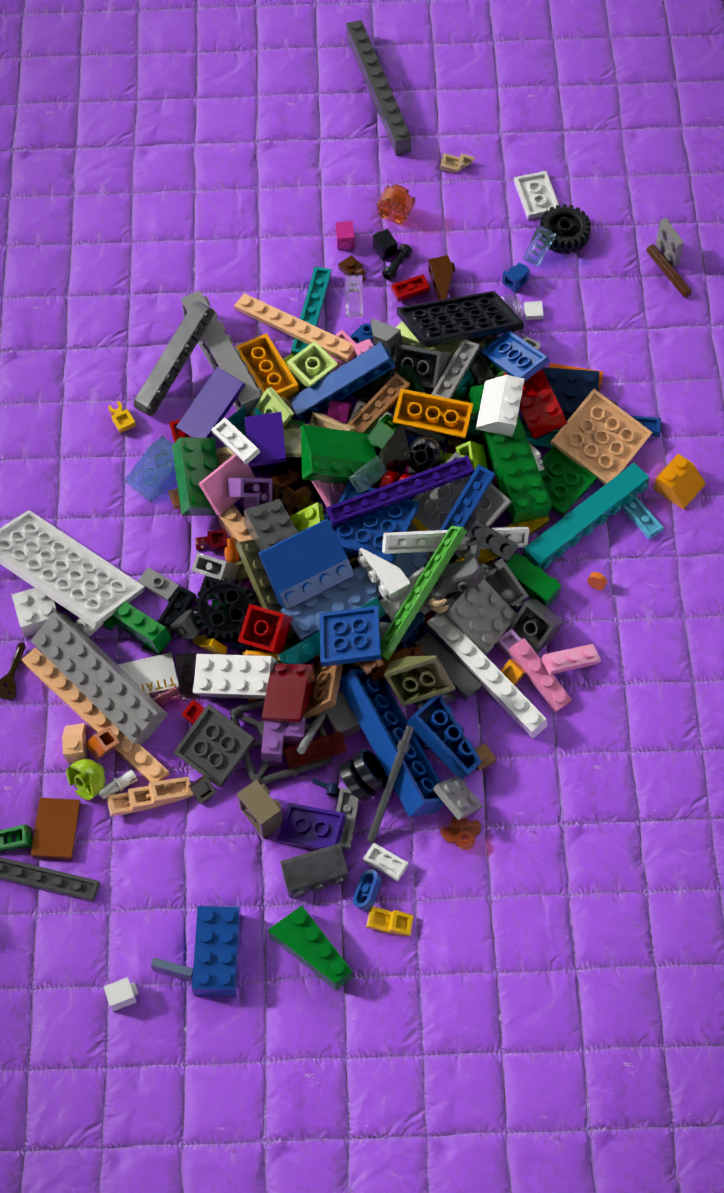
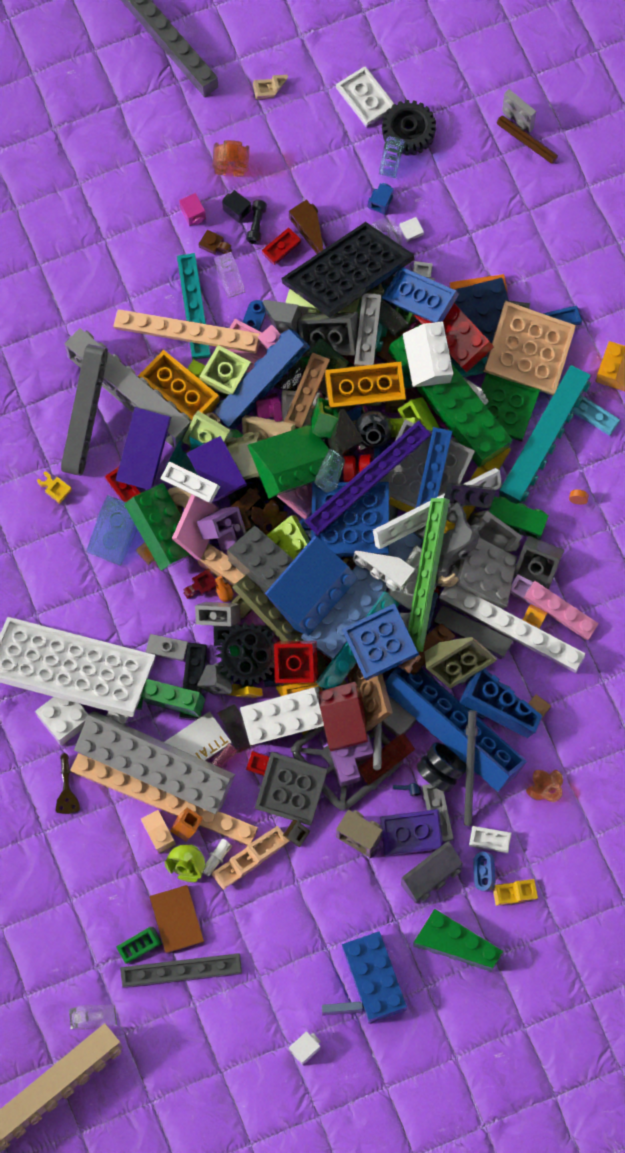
camera: 20 degrees left, 10 degrees up
light grey plate [433,775,483,820] -> none
bright pink plate [541,644,601,675] -> none

